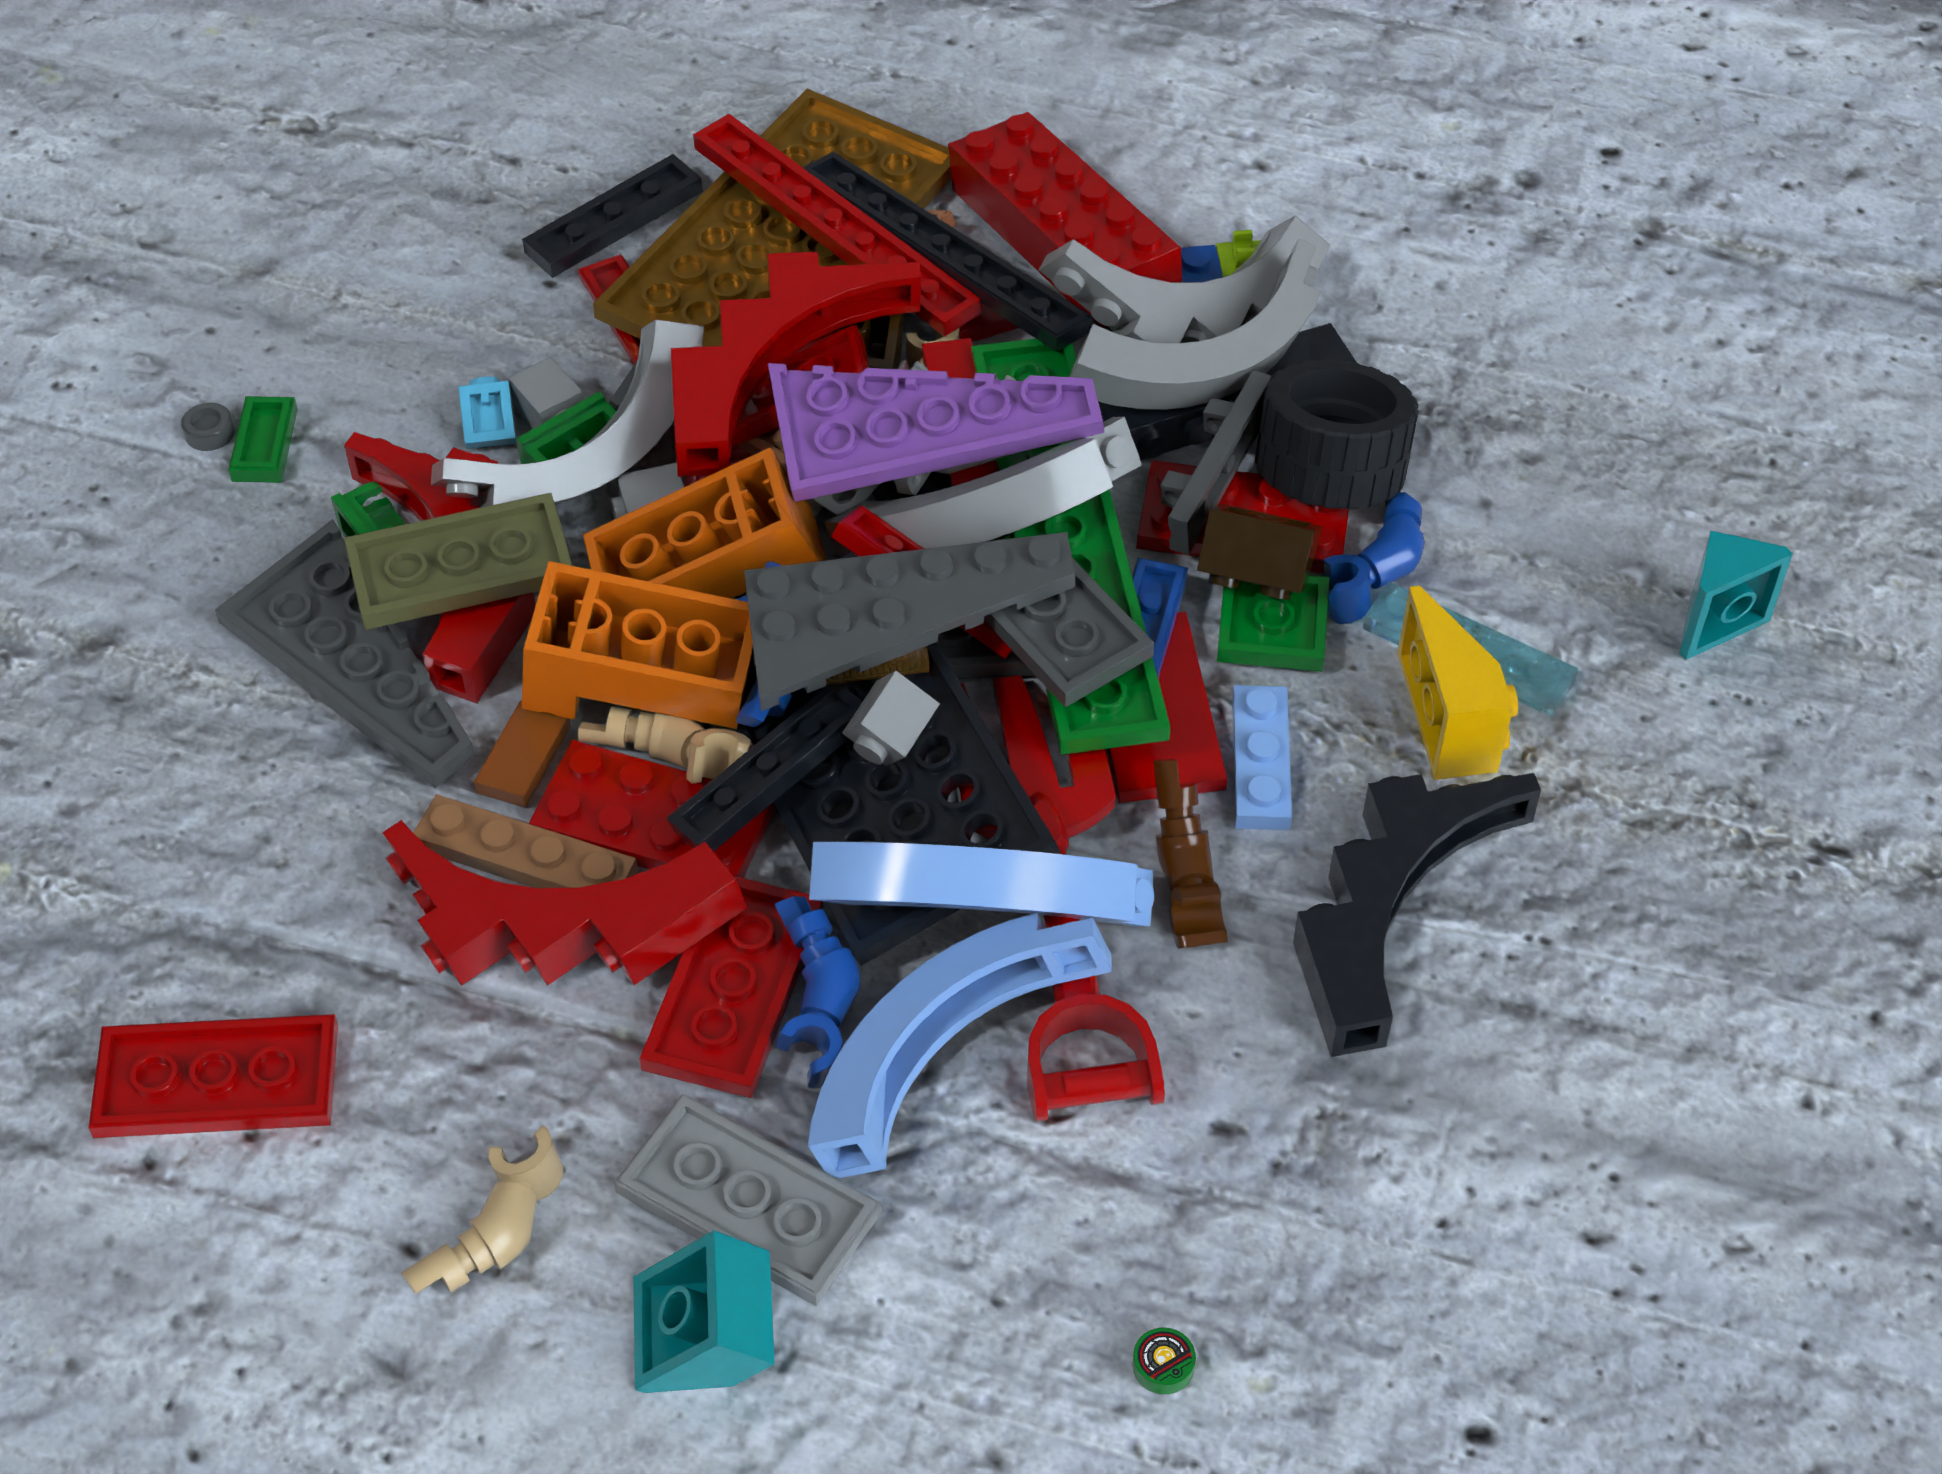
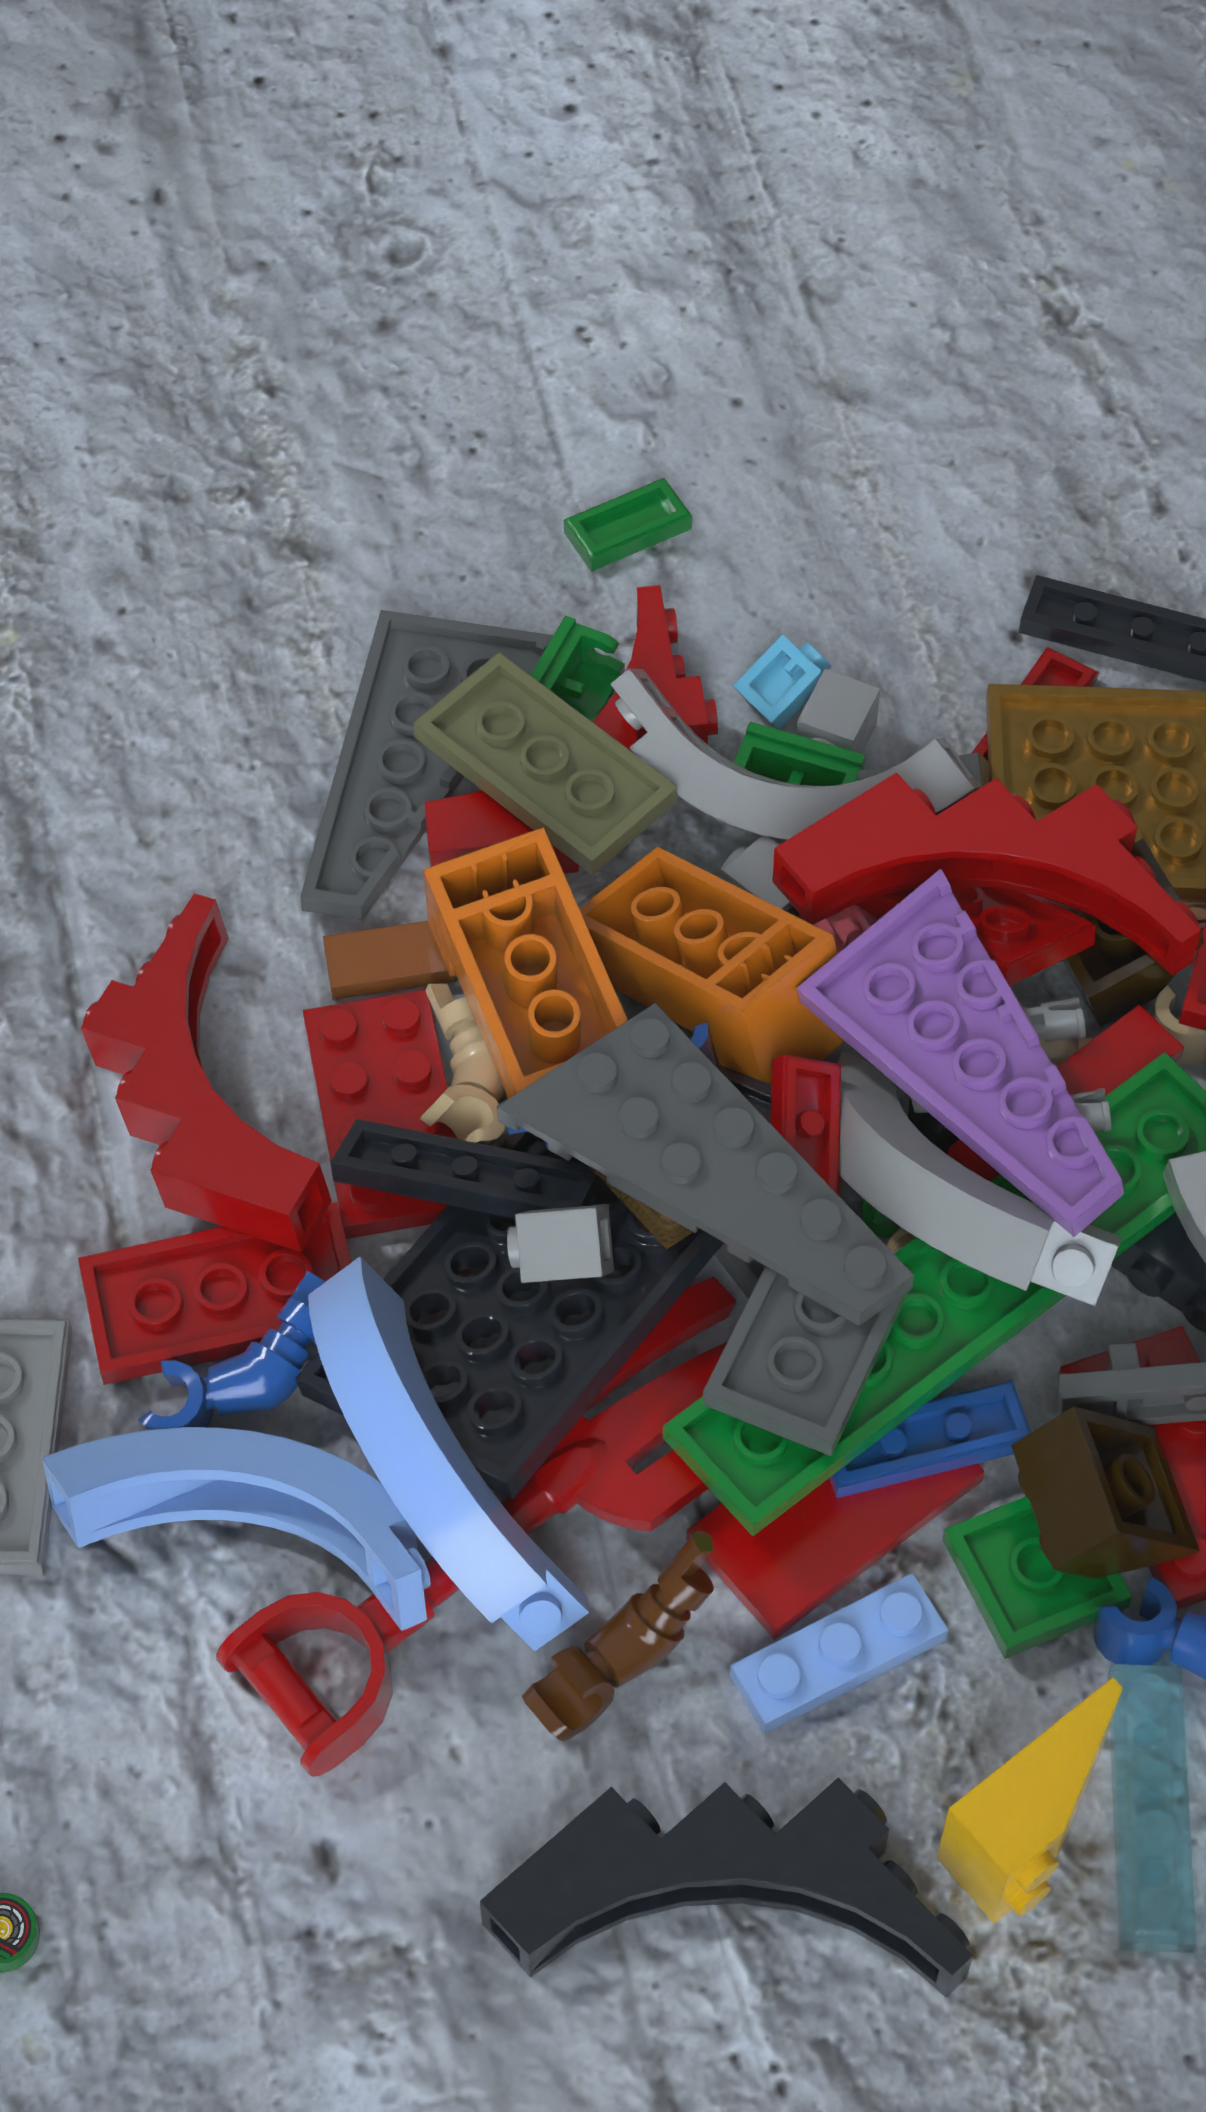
camera: 60 degrees right, 5 degrees up
dark grey tile [181,403,235,451] -> none
medium nougat plate [413,794,638,888] -> none

